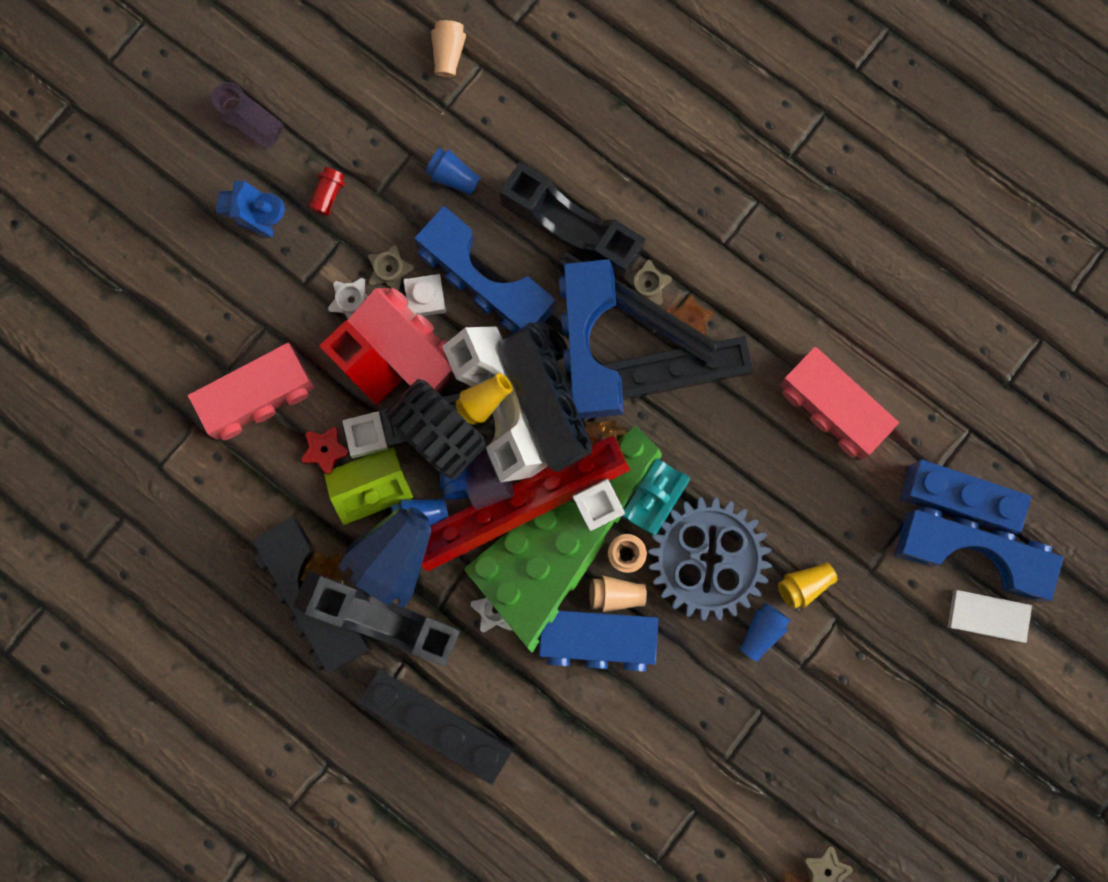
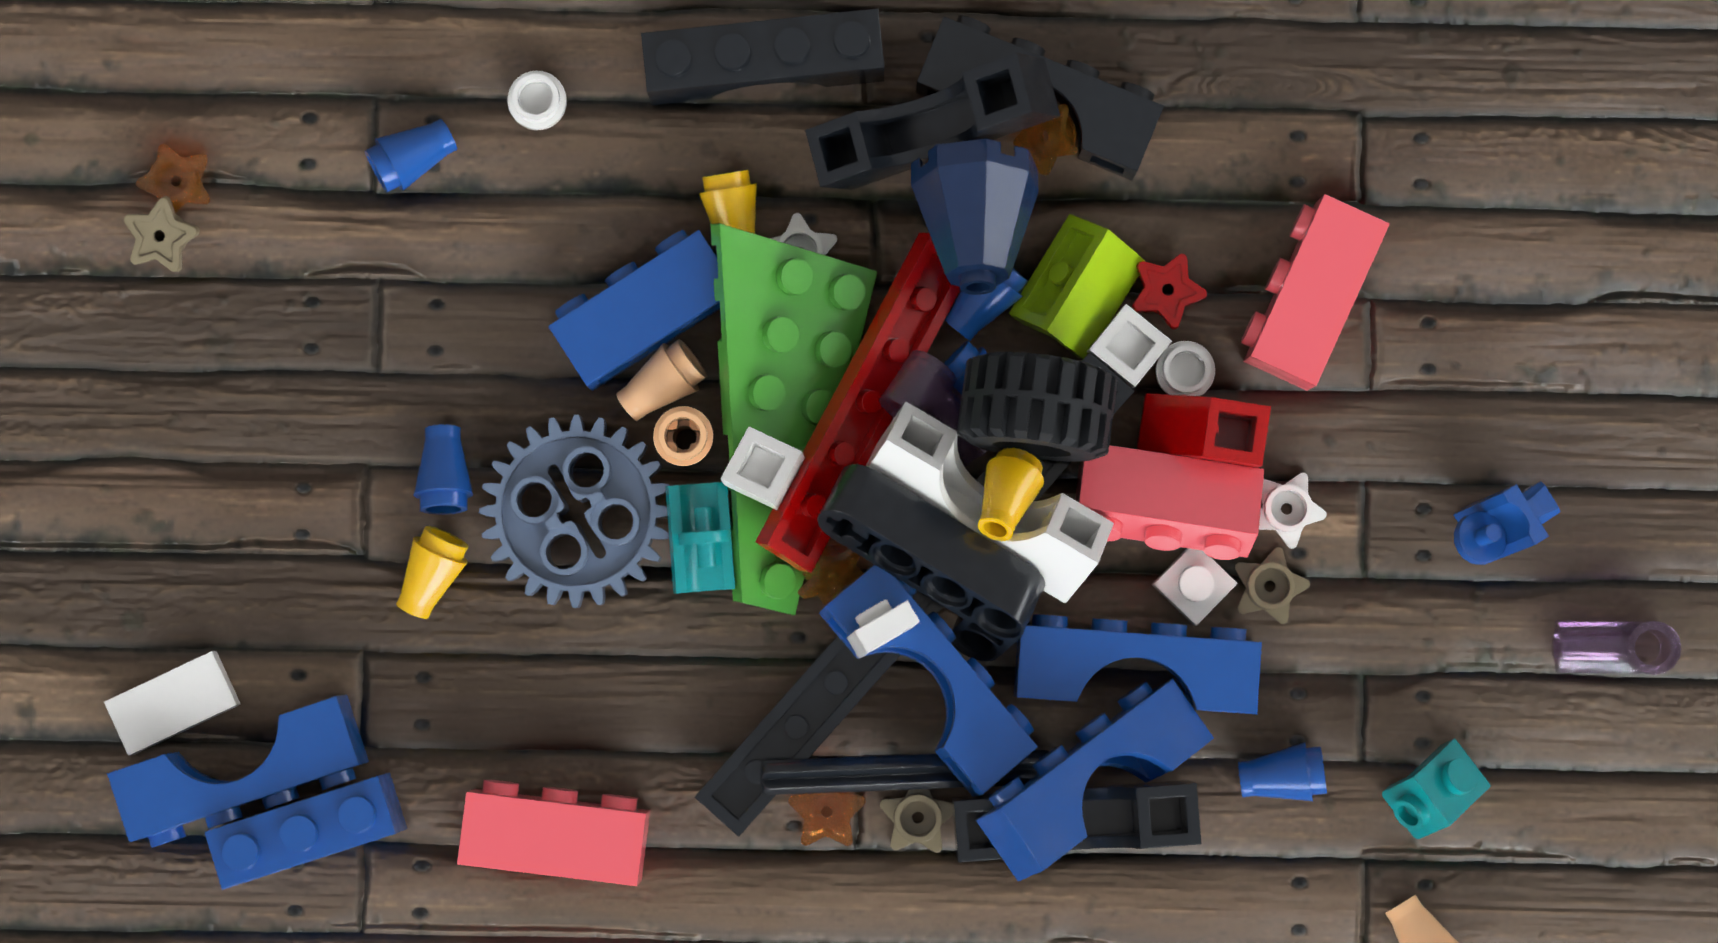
camera: 145 degrees right, 5 degrees up
red pin [307,167,345,217] -> none
none -> blue cone [364,119,458,193]
none -> white plate [507,71,567,130]
none -> yellow cone [699,170,757,234]
none -> white plate [847,599,920,659]
none -> blue arch [976,679,1214,881]
none -> white plate [1155,341,1215,396]
none -> teal bracket [1382,738,1491,839]

